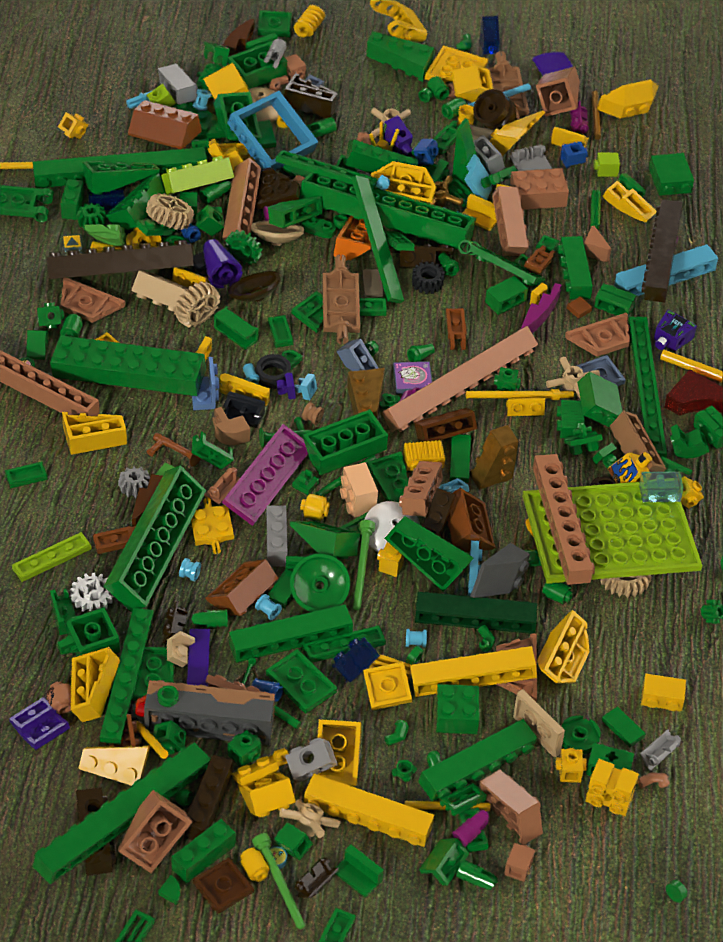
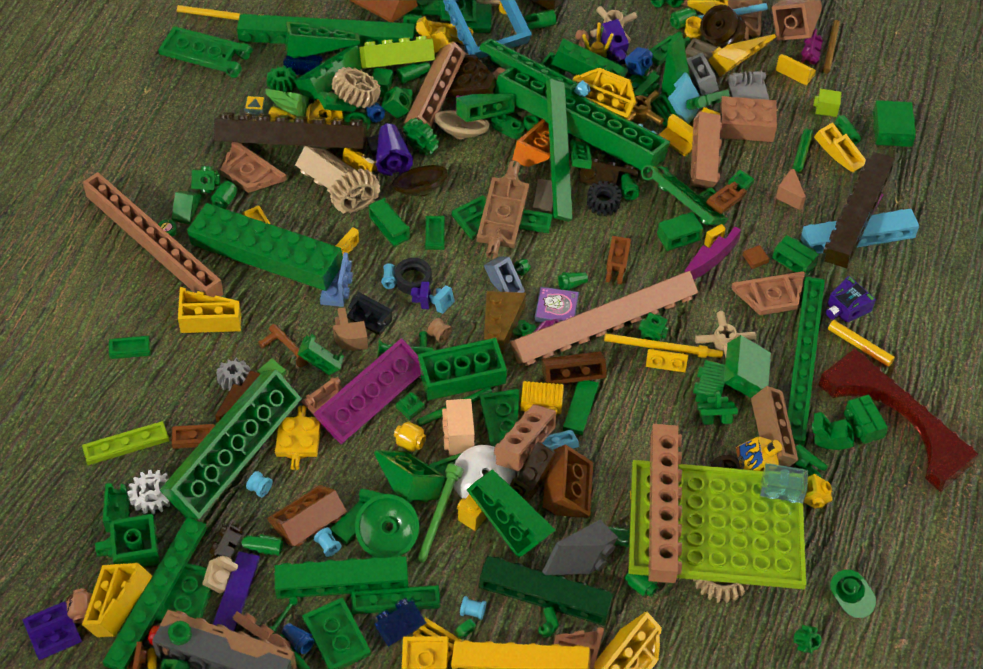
camera: 15 degrees right, 5 degrees up
green brick [60,179,84,220] -> none
yellow plate [219,373,270,406] -> none
light grey brick [266,506,287,566] -> none
green tile [281,350,303,370] -> none
medium azure plate [468,541,482,596] -> none
pearl gold wedge [469,425,519,490] -> none
green brick [557,236,593,299] -> none
blue brick [560,141,588,169] -> none
sand blue tile [576,355,626,386] -> none
green tile [592,443,617,468] -> none
yellow wedge [597,79,659,119] -> none

